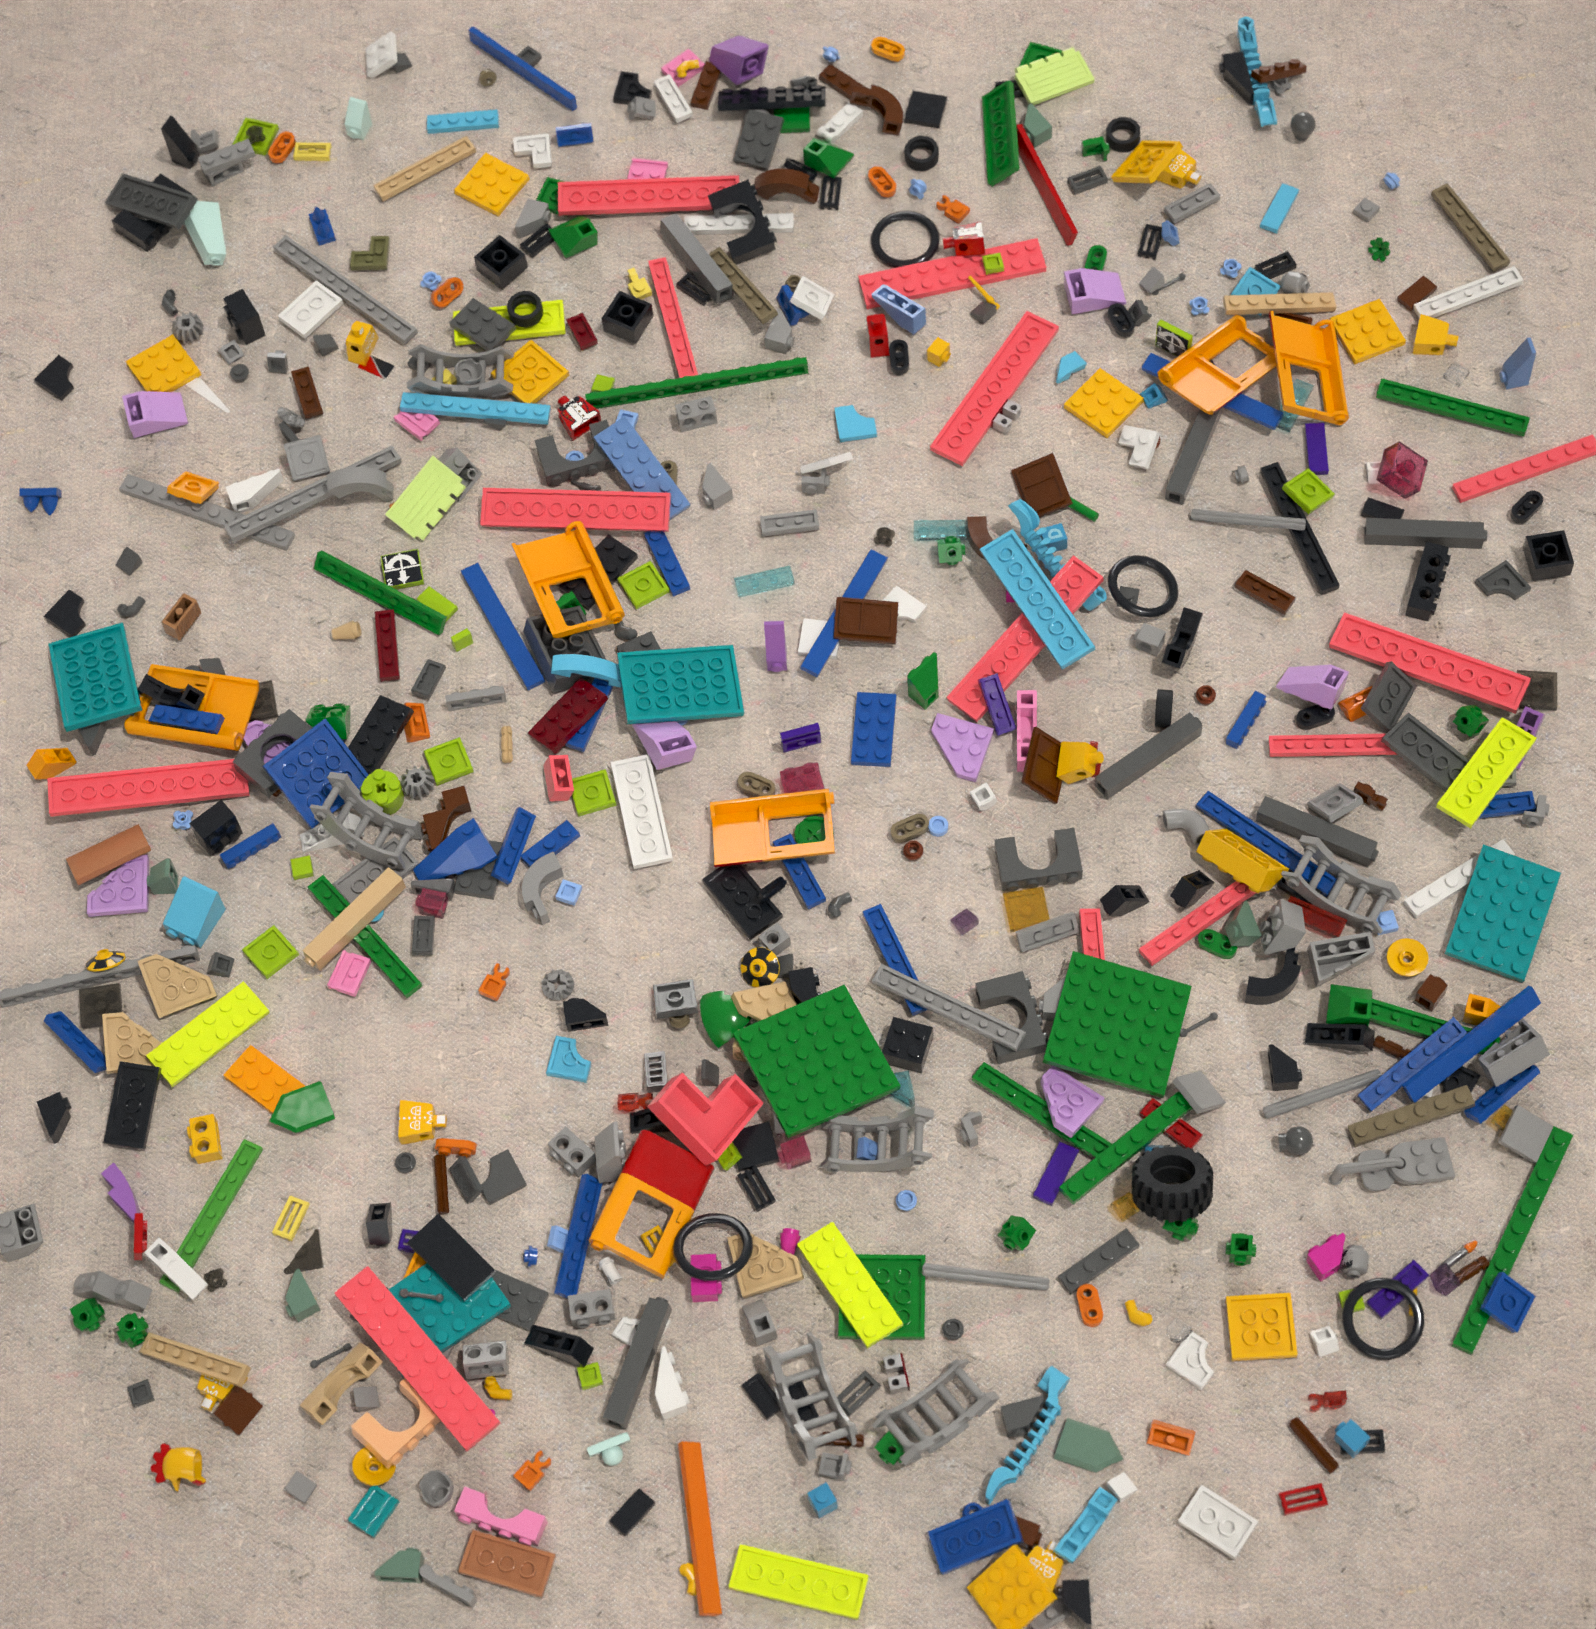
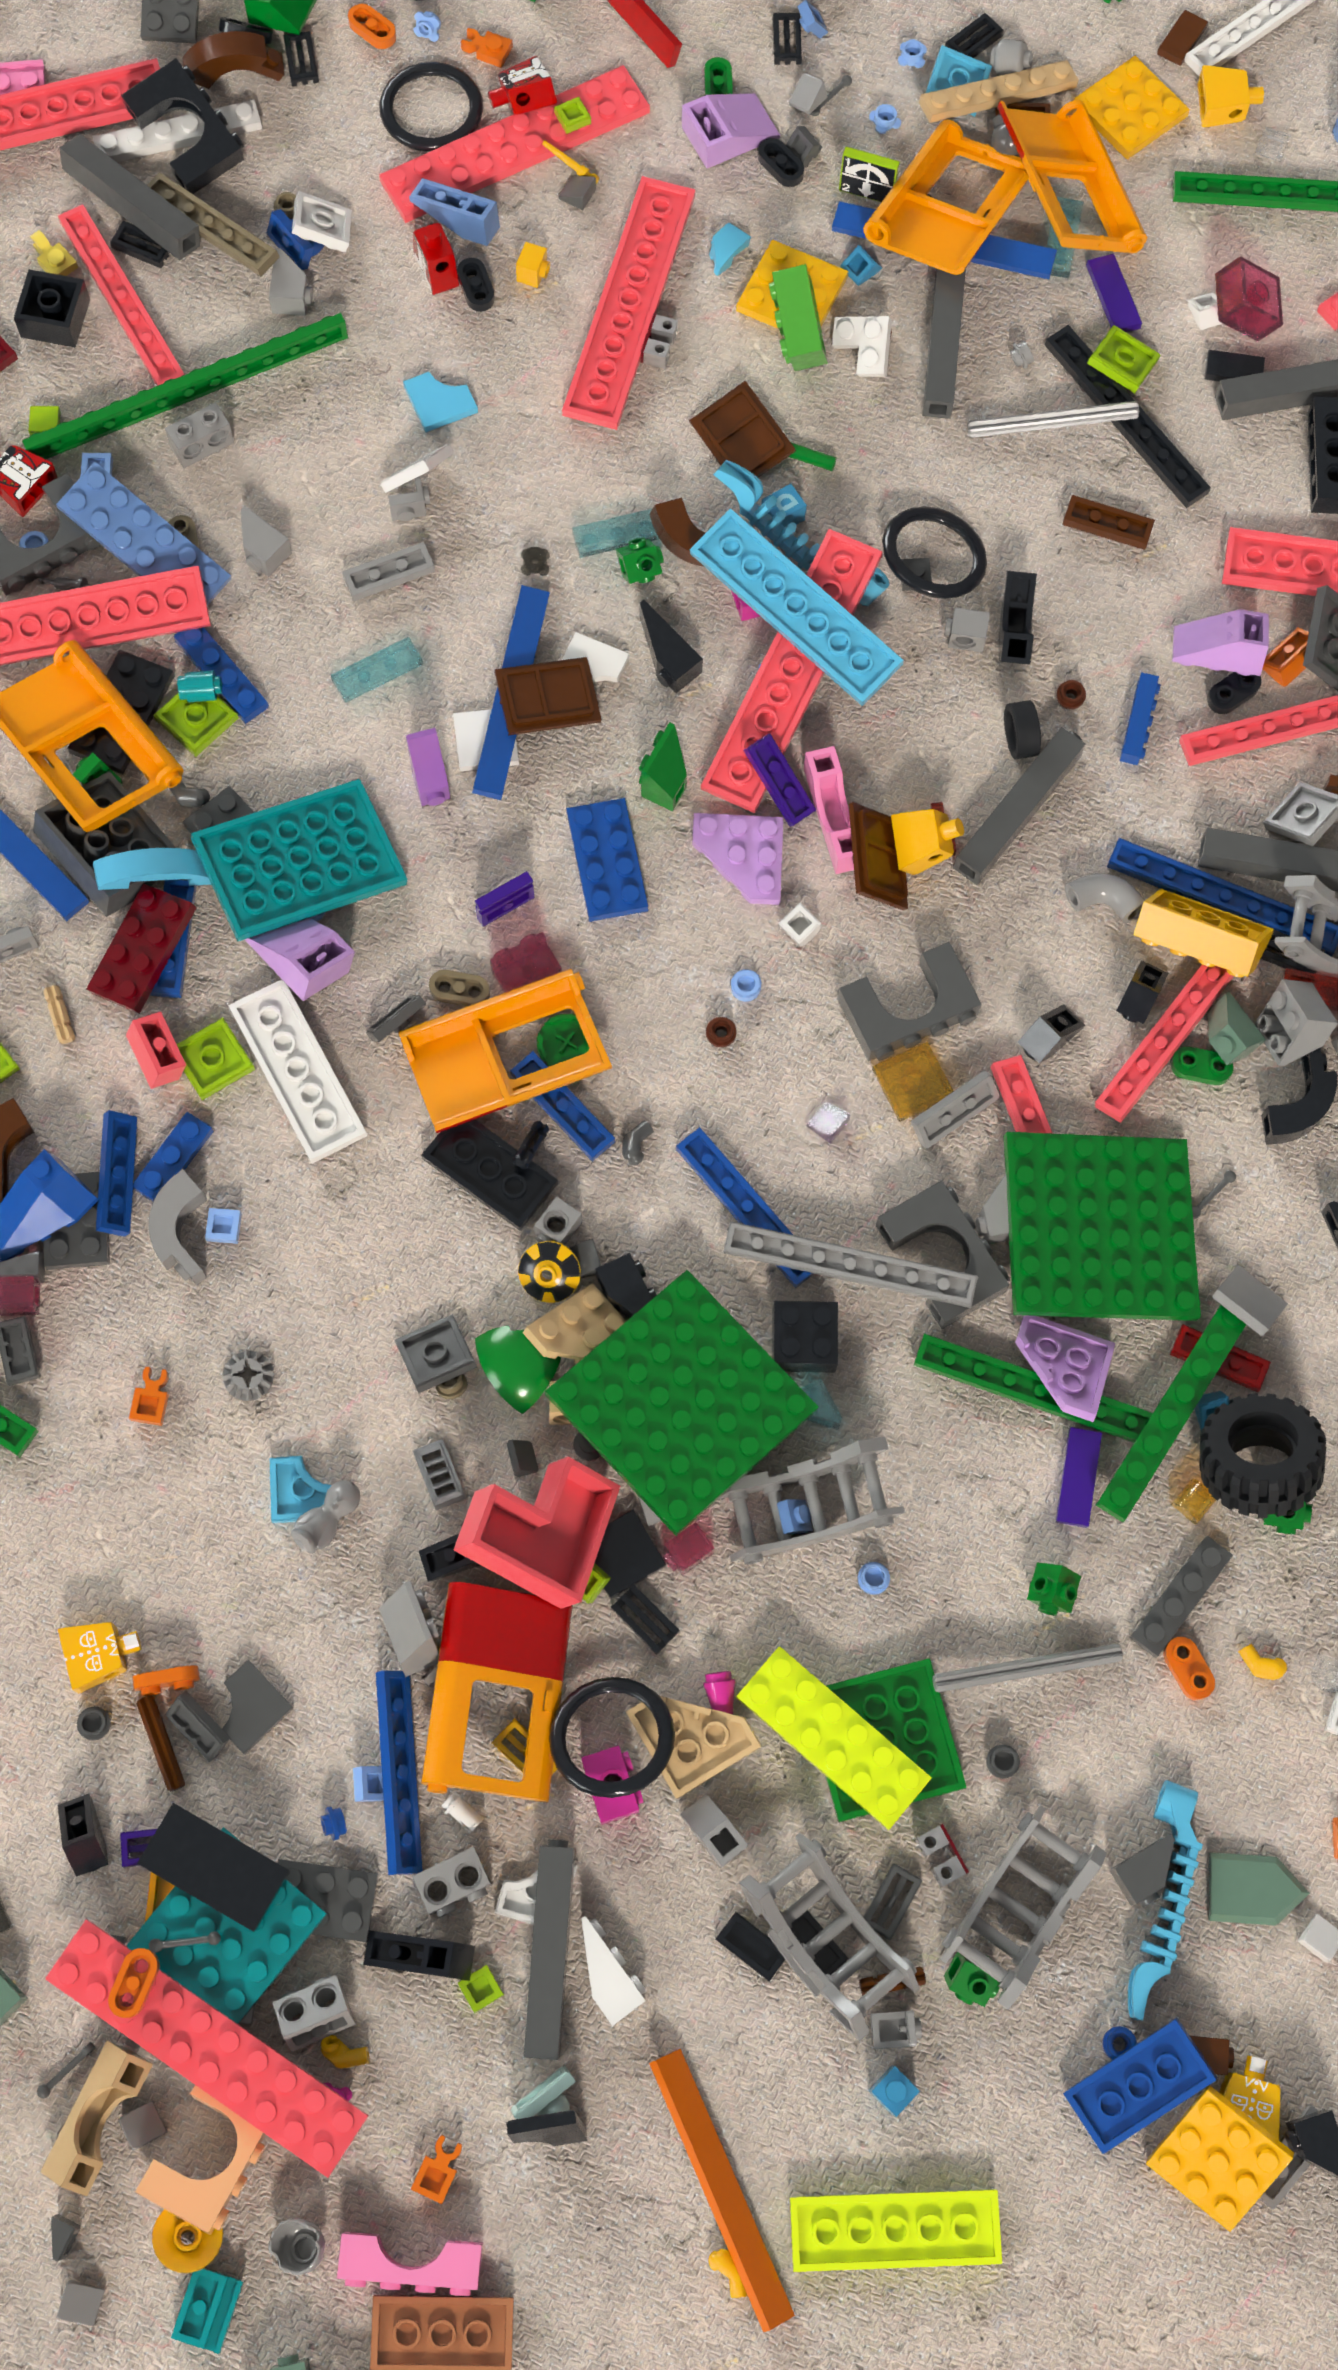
camera: 25 degrees left, 10 degrees up
light grey brick [548,1126,596,1177] -> none
black slope [563,998,609,1032] -> none
black tile [609,1488,656,1536] -> none
clear red plate [617,1092,653,1112] -> none
dark tan plate [891,814,929,843] -> none
light grey bracket [960,1112,982,1148] -> none
medium azure slope [1053,1487,1118,1564] -> none
none -> dark grey slope [51,2214,81,2262]
none -> orange plate [108,1948,160,2018]
none -> teal brick [177,670,222,703]
none -> light grey animal [290,1480,361,1554]
none -> dark grey plate [366,995,426,1042]
none -> black tile [506,2110,587,2146]
none -> black slope [639,599,703,693]
none -> bright green brick [769,264,828,371]

